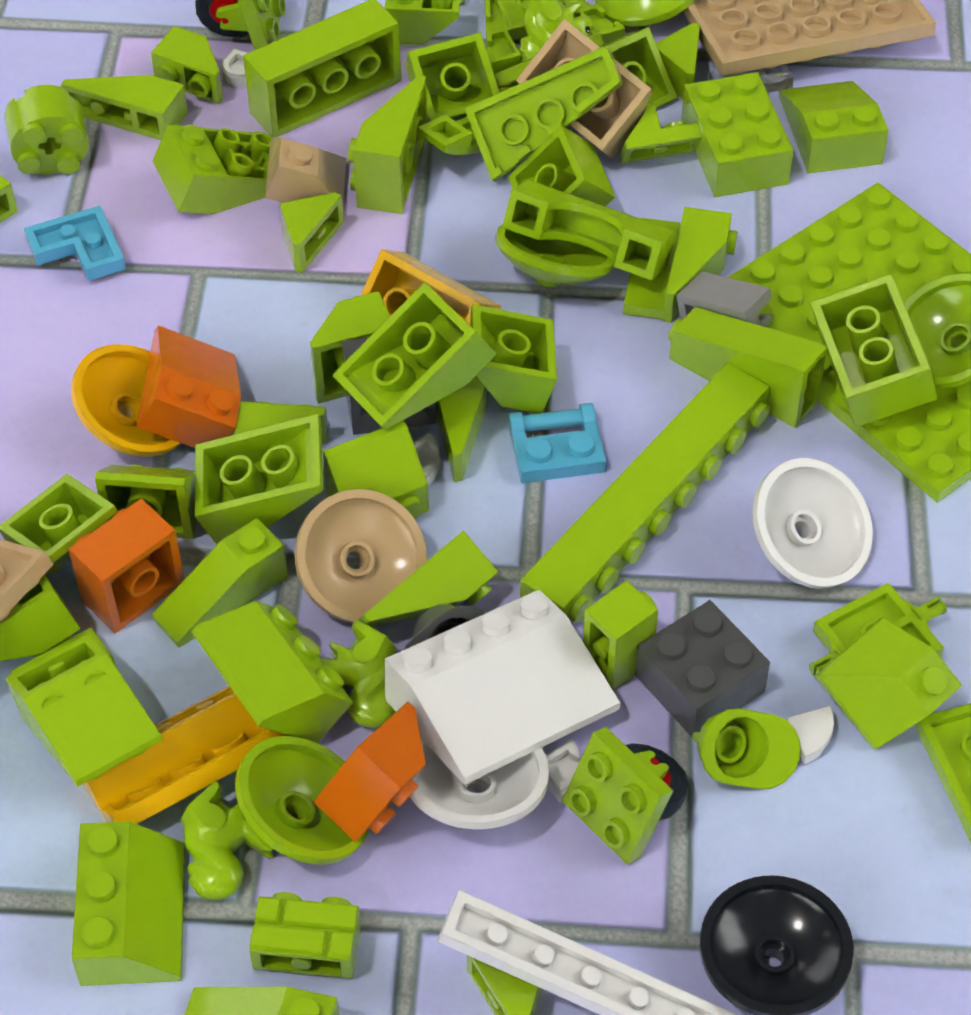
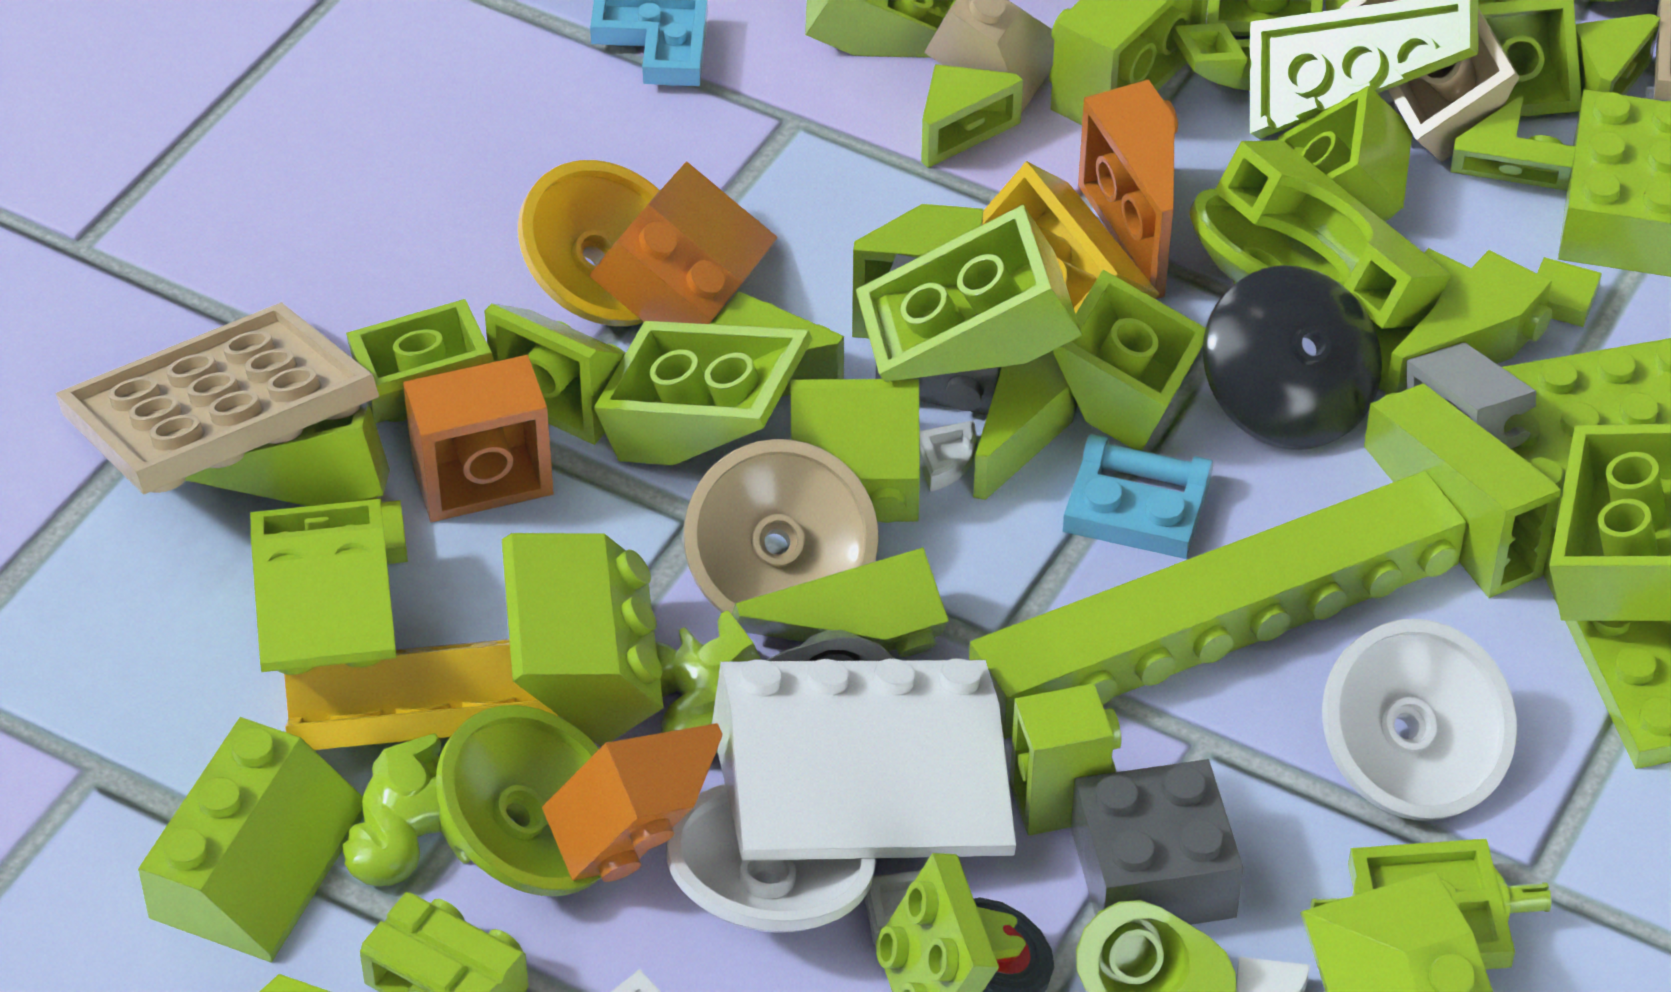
camera: 25 degrees right, 5 degrees down
lime slope [152,518,288,648] -> none
none -> orange slope [1078,79,1178,299]
none -> black dish [1203,265,1382,450]
none -> lime tile [1537,257,1602,327]

